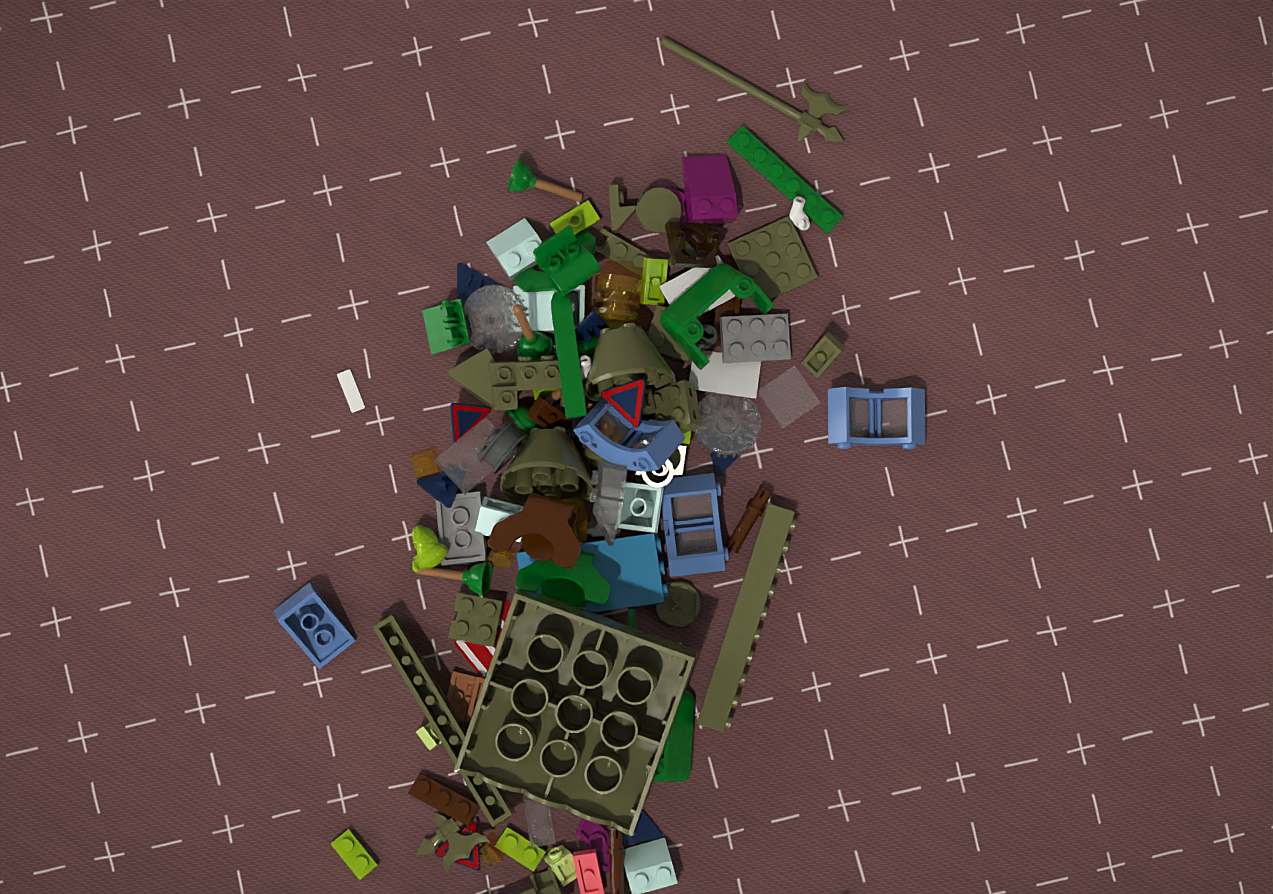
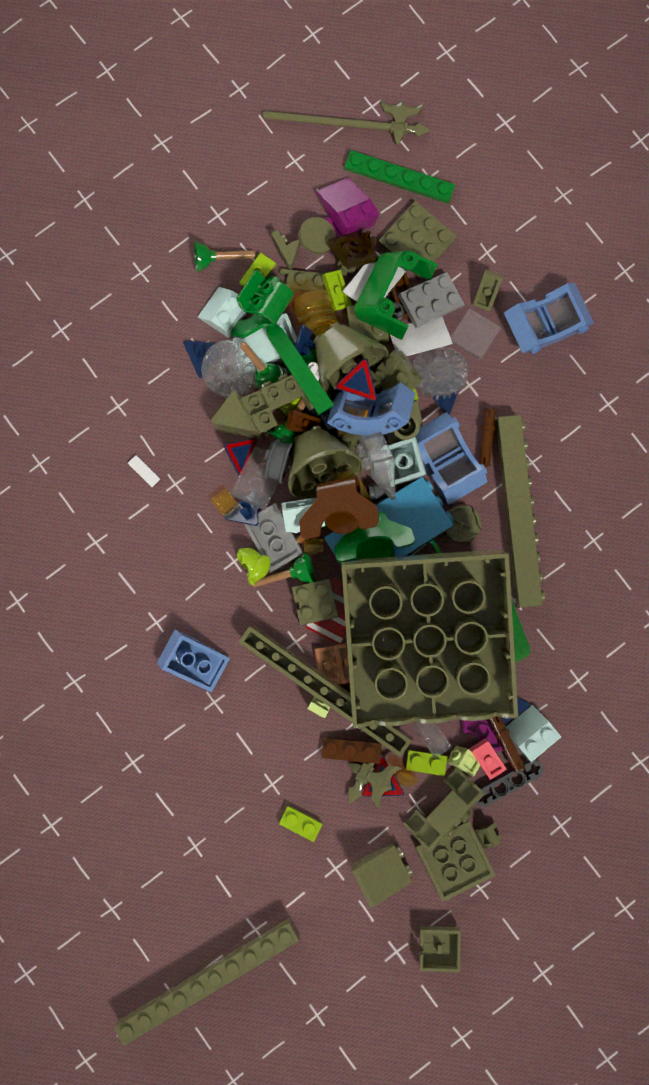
camera: 20 degrees left, 0 degrees up
green hinge [422,299,471,355] -> none
white arm [789,197,810,231] -> none

